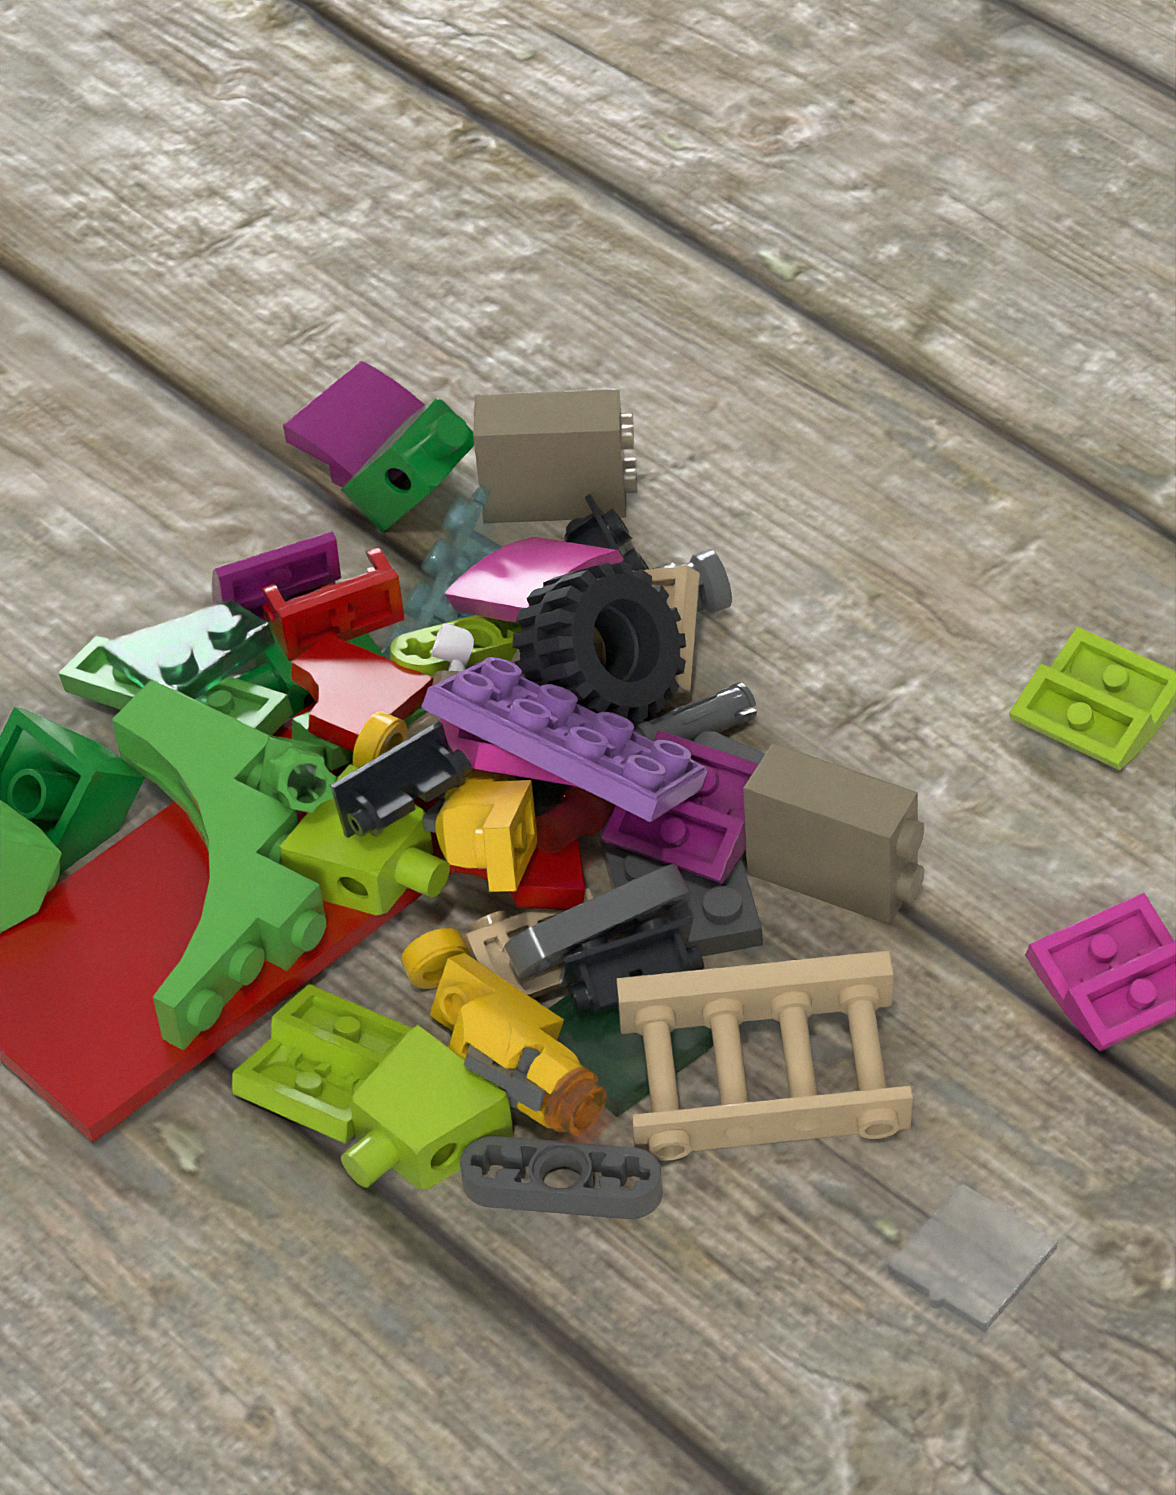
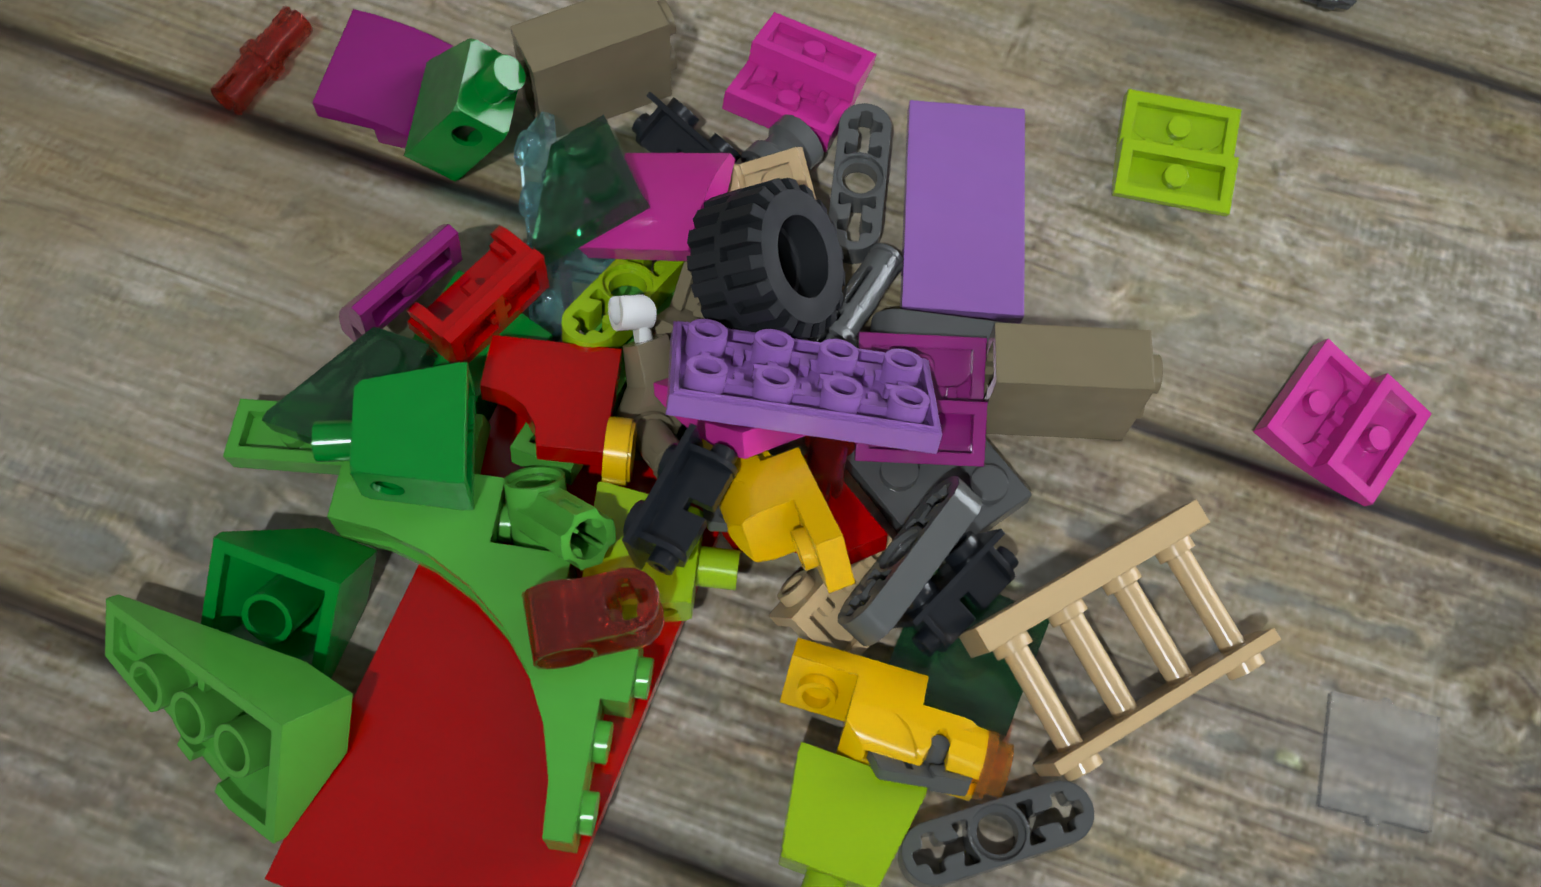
camera: 35 degrees left, 20 degrees up
lime slope [232,984,412,1144] -> none
yellow tile [401,928,470,989] -> none
none -> clear red pin [210,6,313,115]
none -> green torso [312,362,476,510]
none -> clear red piece [522,568,664,670]
none -> clear green wing [531,115,650,266]
none -> dark pink slope [722,12,877,152]
none -> dark grey beam [828,103,892,264]
none -> medium lavender tile [900,100,1025,324]

